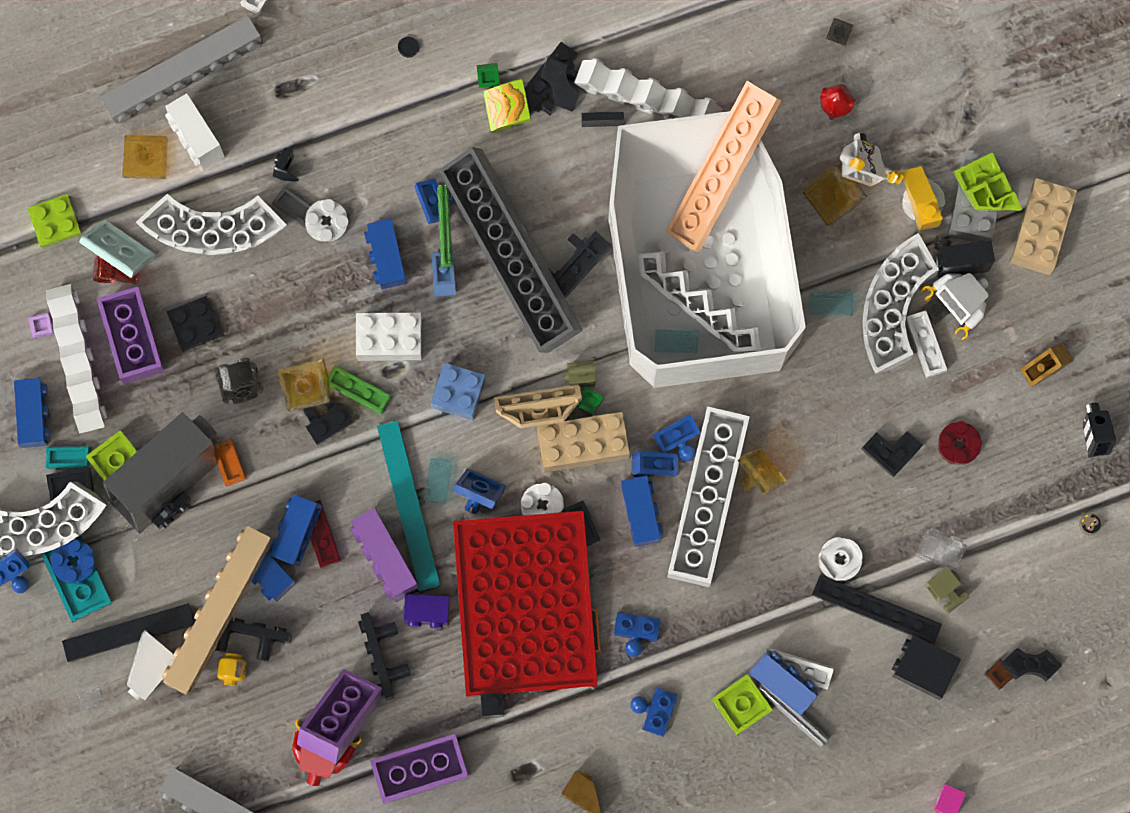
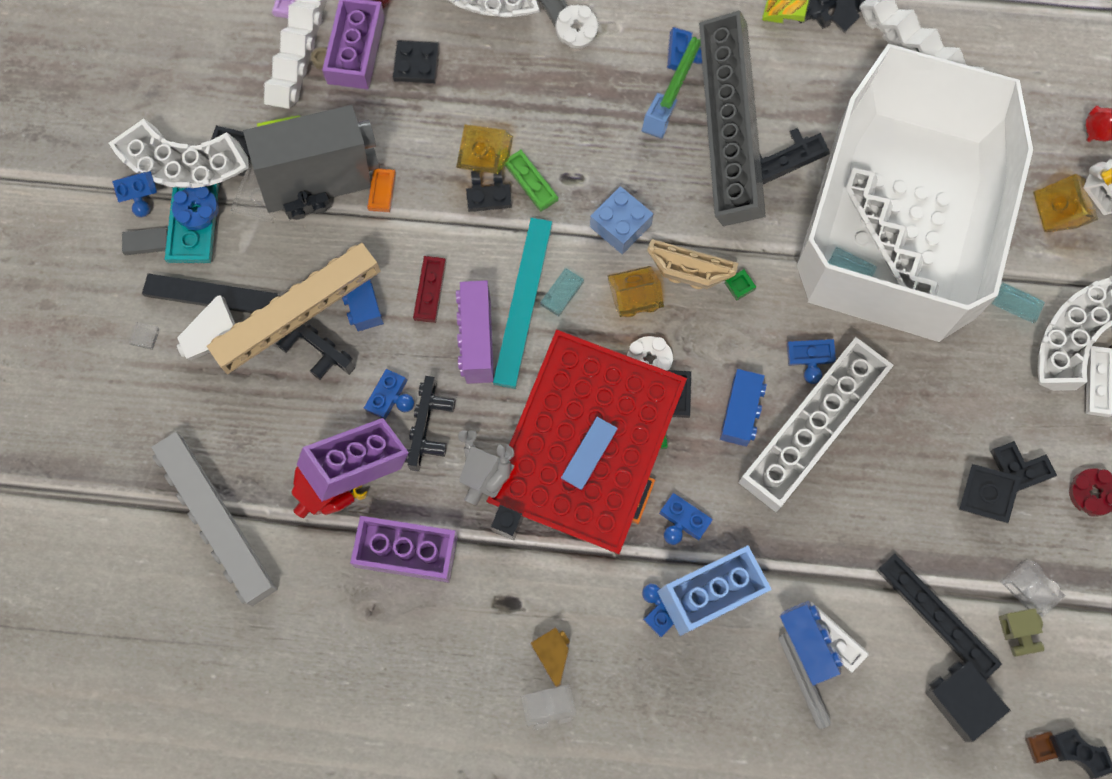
camera: 30 degrees right, 5 degrees down
blue brick [14,378,50,448] -> none
teal tile [46,446,91,469] -> none
clear smoke brick [215,358,264,404] -> none
yellow head [217,653,247,686] -> none
blue brick [270,494,323,566] -> none
white brick [356,313,422,361] -> none
blue brick [364,218,406,290] -> none
dark purple brick [403,594,450,629] -> none
blue tile [453,468,506,514] -> none
tan brick [537,412,630,472] -> none
olive brick [564,360,596,387] -> none
black tile [581,112,624,127] -> none
blue plate [632,451,678,477] -> none
light nougat plate [666,81,781,252] -> none
lime plate [711,674,773,736] -> none
clear yellow tile [737,447,787,495] -> none
white plate [818,537,862,582] -> none
none -> dark grey tile [122,228,168,255]
none -> dark tan tile [311,47,327,70]
none -> blue plate [364,369,415,420]
none -> light grey torso [458,430,515,506]
none -> medium blue tile [561,417,618,491]
none -> clear yellow slope [607,266,664,317]
none -> light blue brick [657,546,772,636]
none -> black plate [959,464,1021,524]

